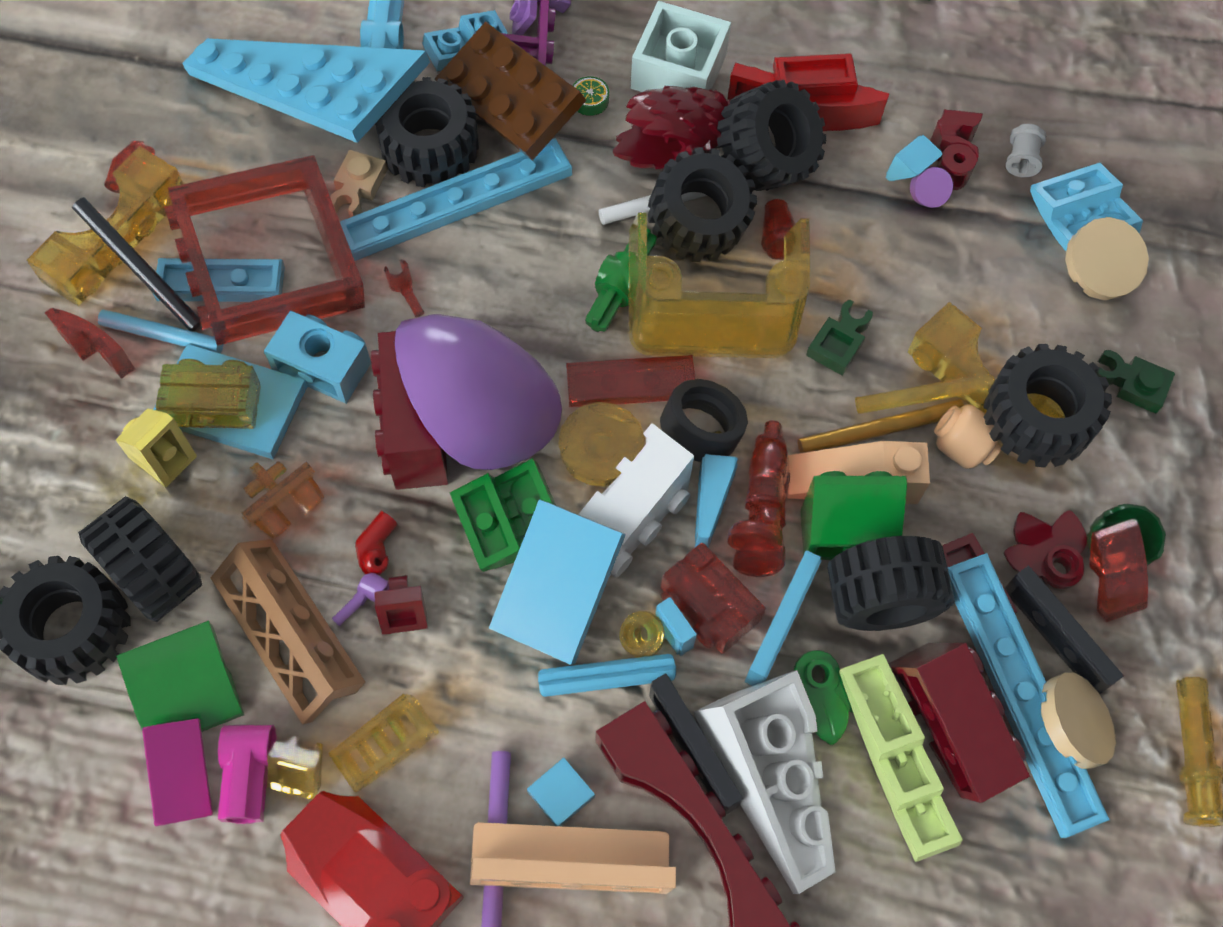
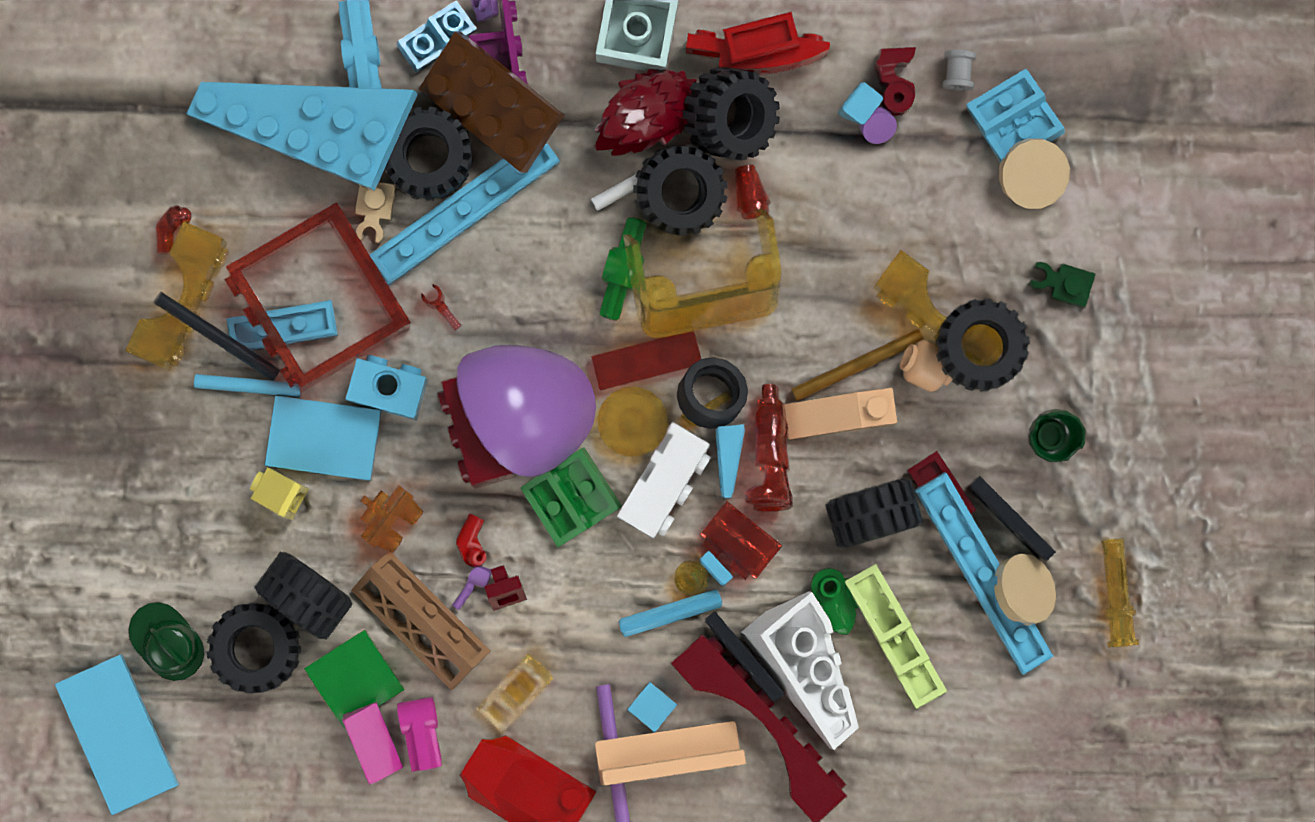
camera: 10 degrees left, 20 degrees up
clear red slope [45,308,135,379] -> none
clear yellow brick [155,359,261,429] -> none
clear yellow tile [268,736,323,800] -> none
medium azure tile [489,500,626,665] -> none
green tile [572,76,609,116] -> none
medium azure tile [745,550,822,686] -> none
green slope [800,471,907,560] -> none
dark green plate [806,299,873,376] -> none
clear yellow bar [855,374,989,414] -> none
dark red wedge [888,643,1030,803] -> none
dark red plate [1004,510,1087,589] -> none
clear red slope [1089,519,1148,622] -> none

